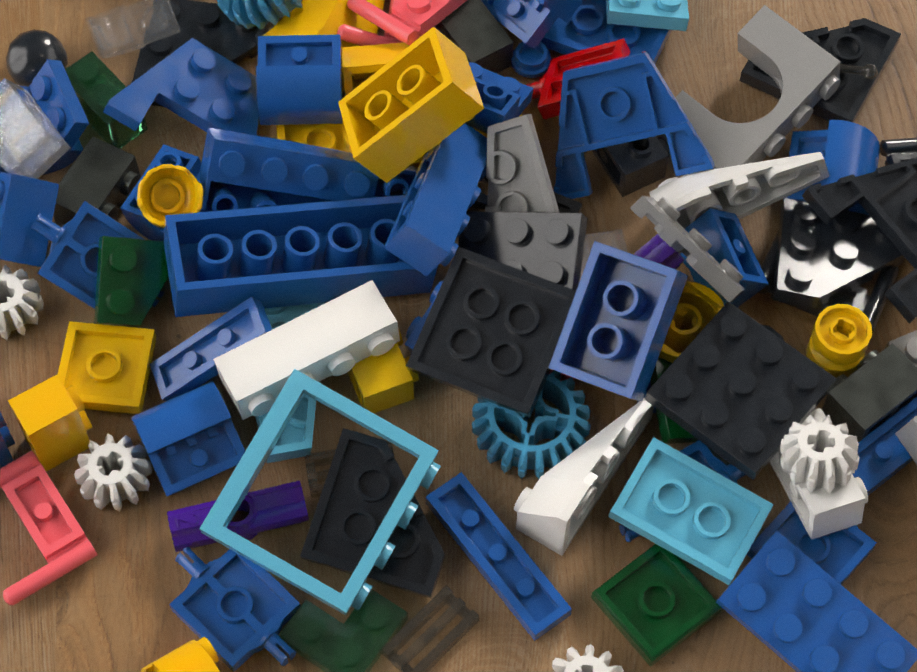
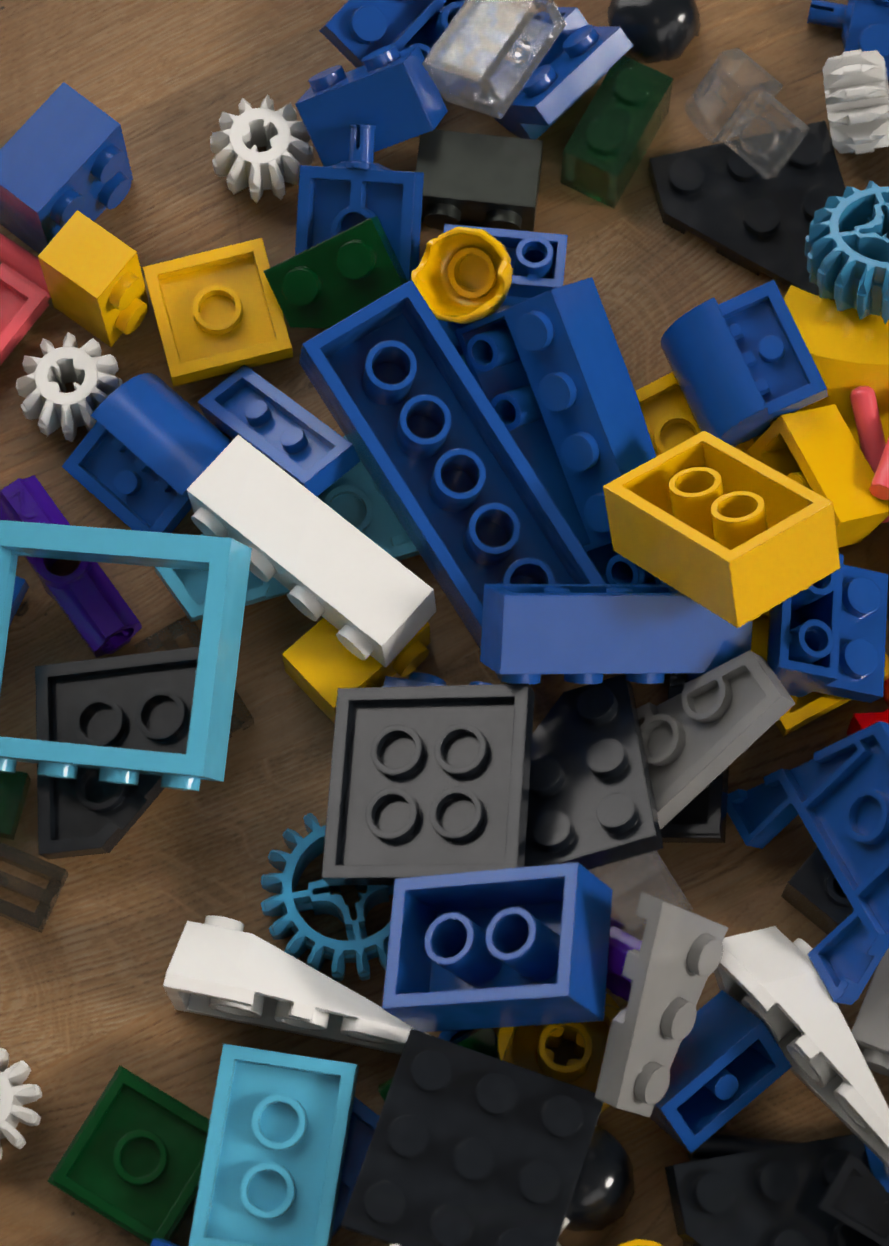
camera: 70 degrees right, 10 degrees up
blue wing [103,38,259,136] -> none
blue plate [425,472,572,641] -> none

